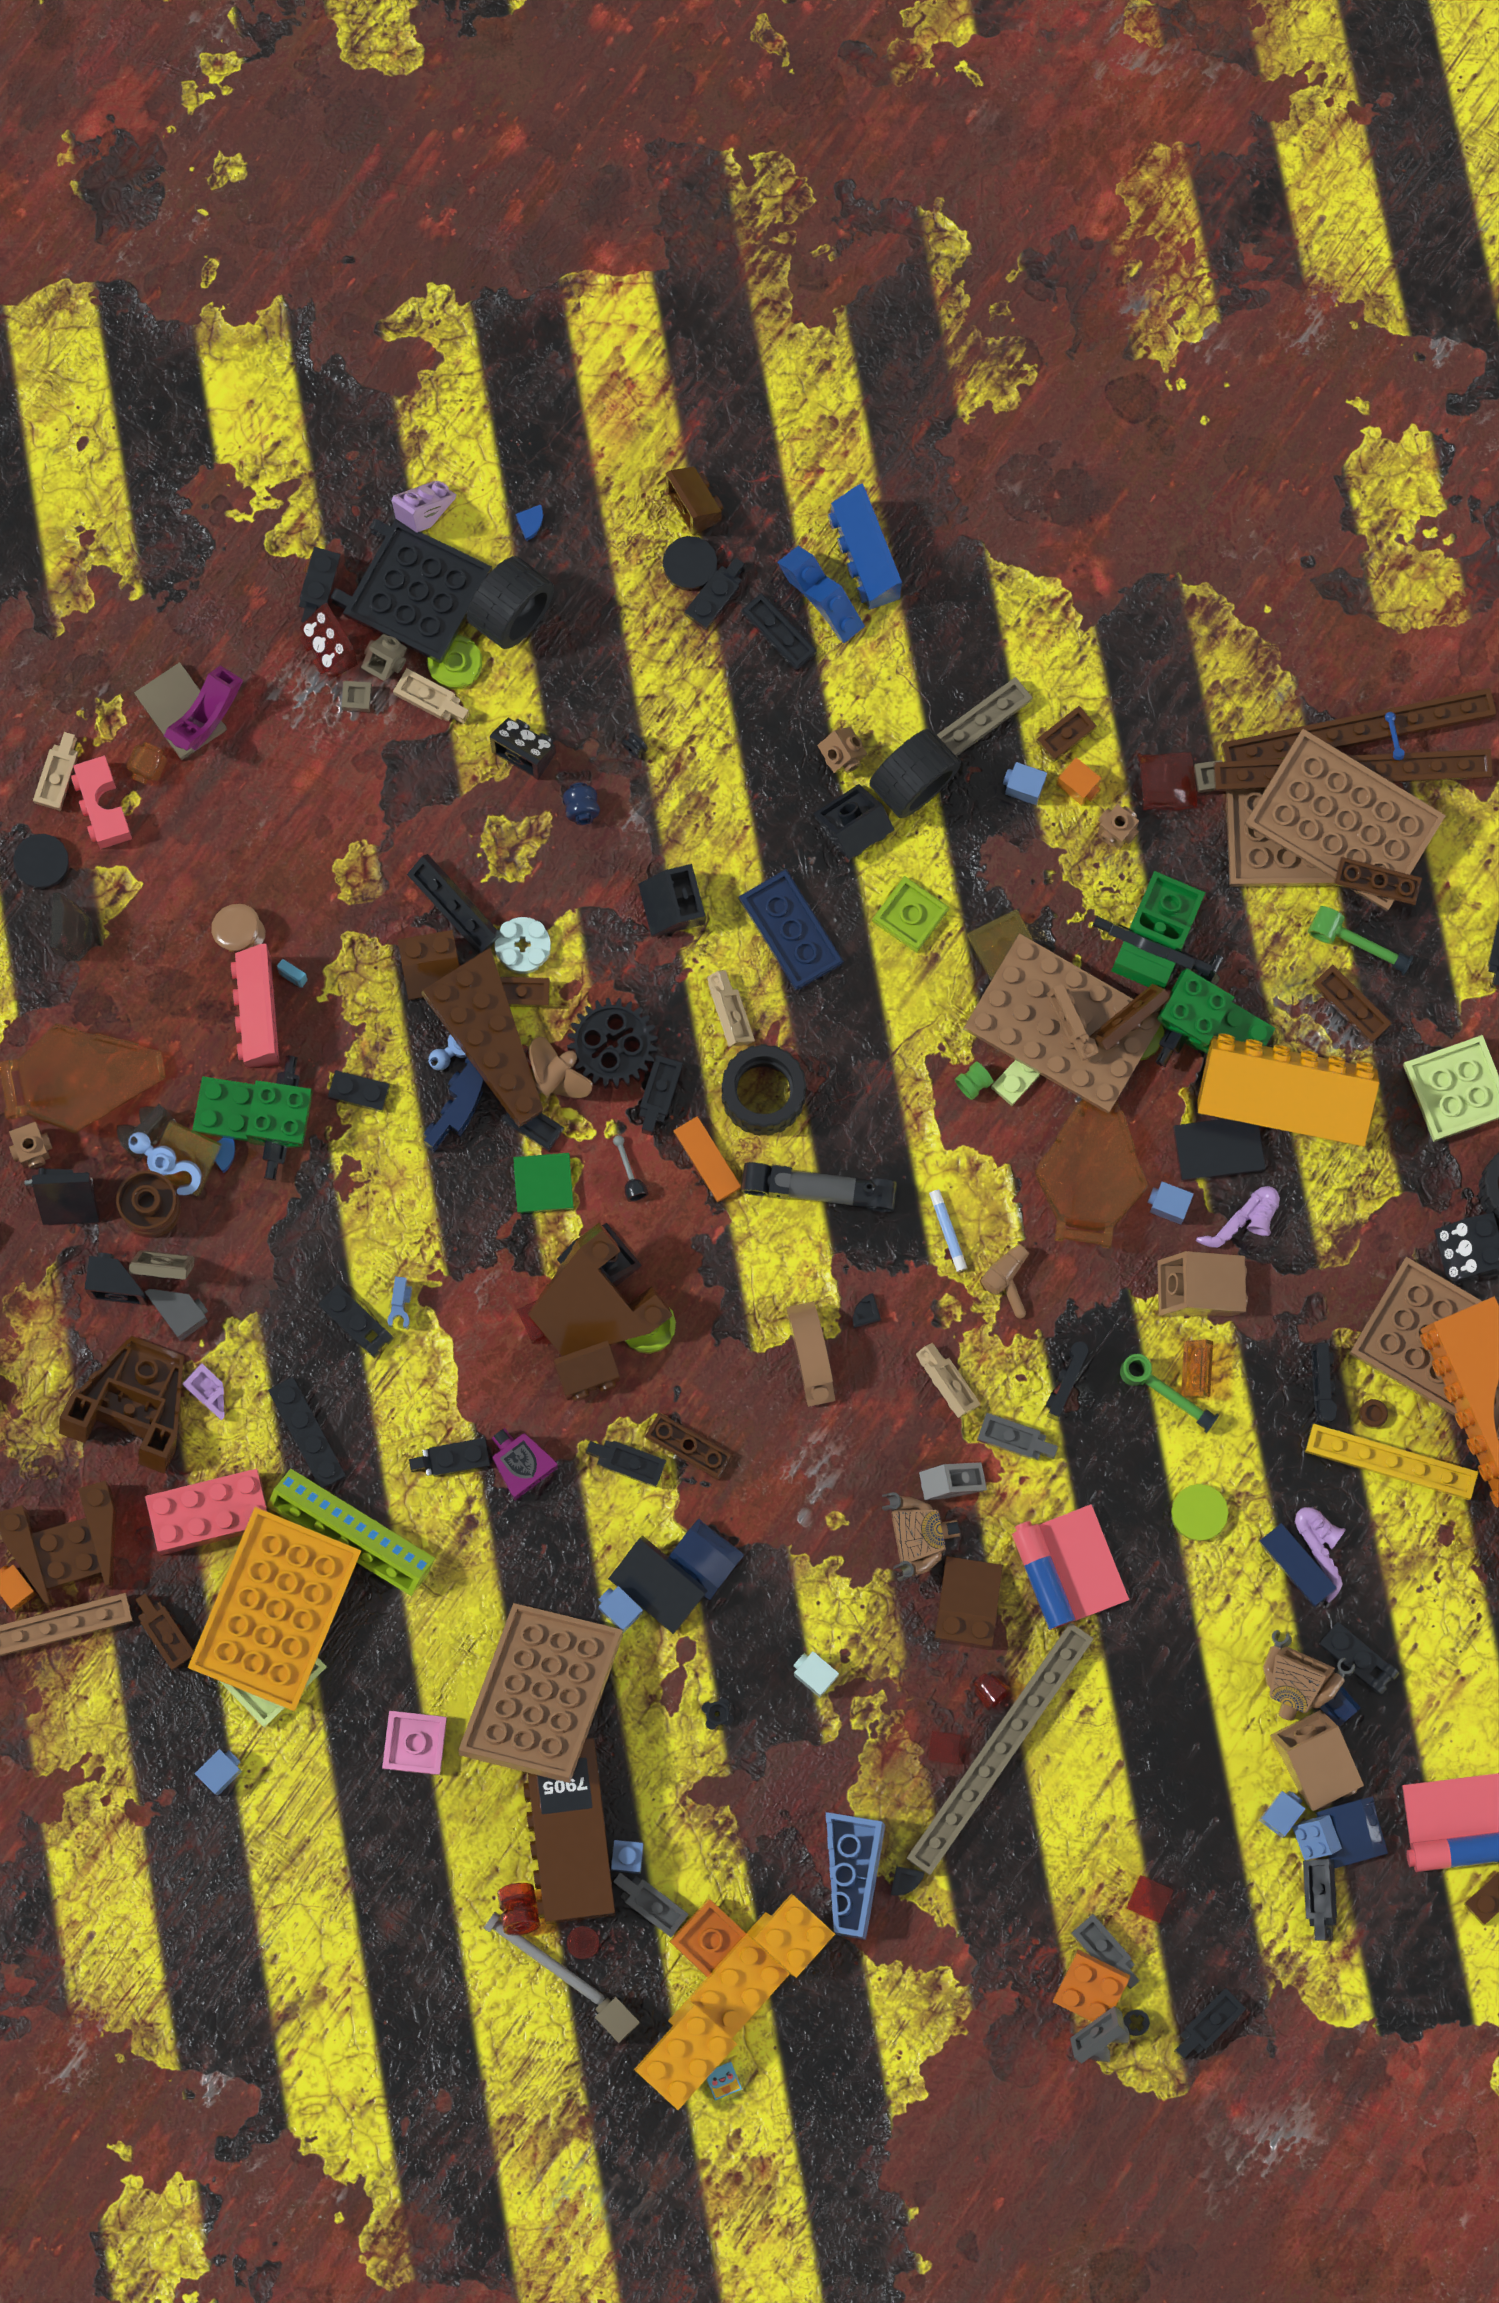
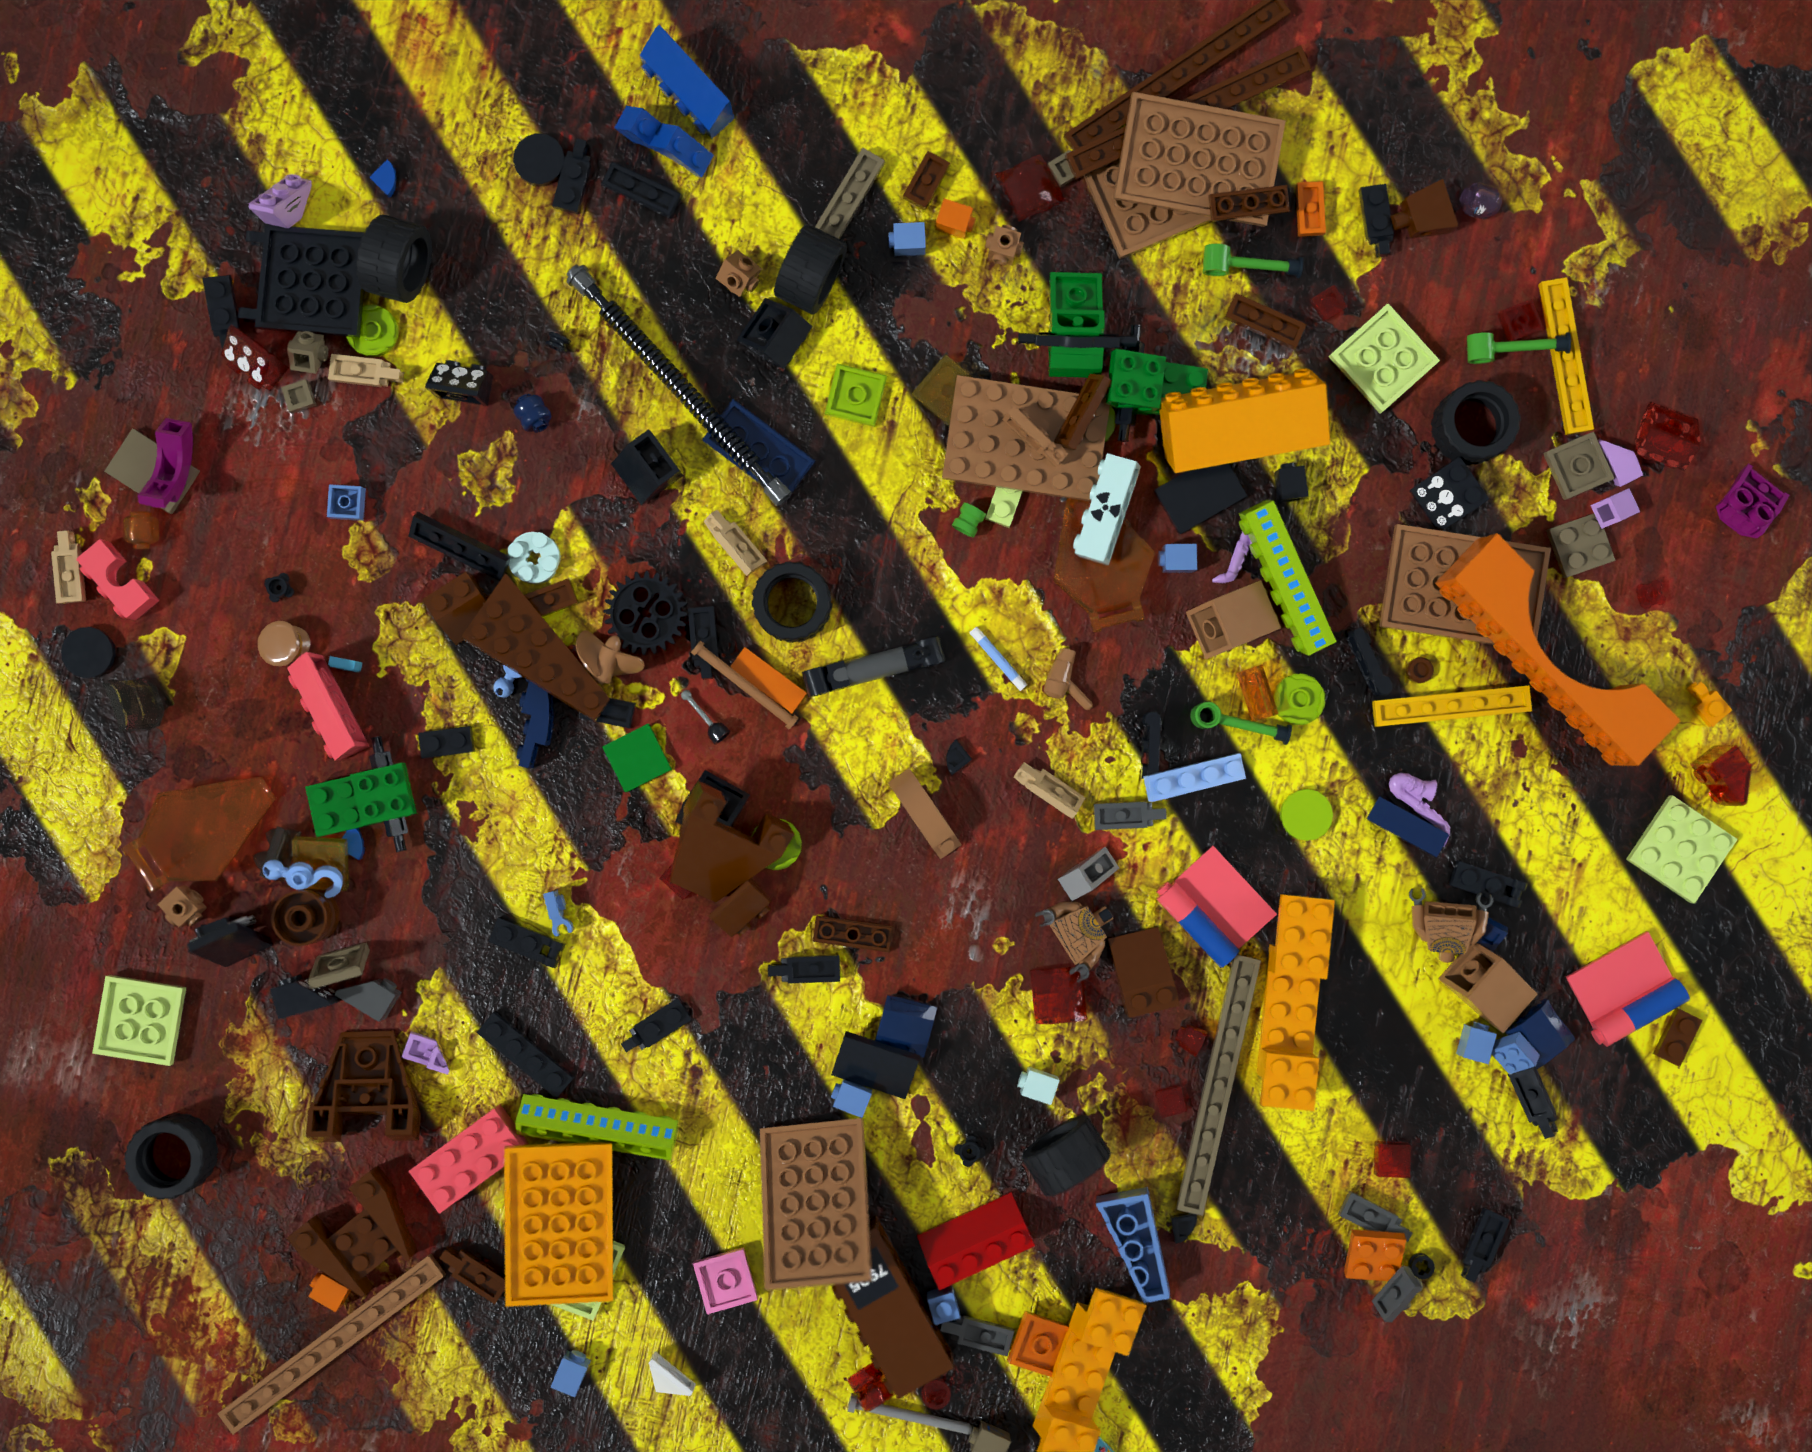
camera: 20 degrees left, 10 degrees up
magenta torso [492,1428,558,1501] -> none
reddish brown slope [666,467,724,536] -> none
blue hinge [1385,712,1404,760] -> none
none -> black plate [264,573,294,602]
none -> medium blue piece [327,484,366,521]
none -> black hose [566,265,792,507]
none -> white slope [649,1351,696,1396]
none -> medium nougat bar [691,640,799,729]
none -> red slope [917,1192,1035,1290]
none -> black tyre [1021,1115,1111,1196]
none -> clear red slope [1030,967,1088,1024]
none -> light aqua brick [1073,453,1141,566]
none -> light blue plate [1143,753,1246,802]
none -> lime brick [1238,500,1336,656]
none -> light orange bracket [1257,894,1335,1111]
none -> lime tile [1273,674,1325,725]
none -> black brick [1274,463,1309,503]
none -> orange plate [1295,181,1326,236]
none -> clear red plate [1310,285,1348,322]

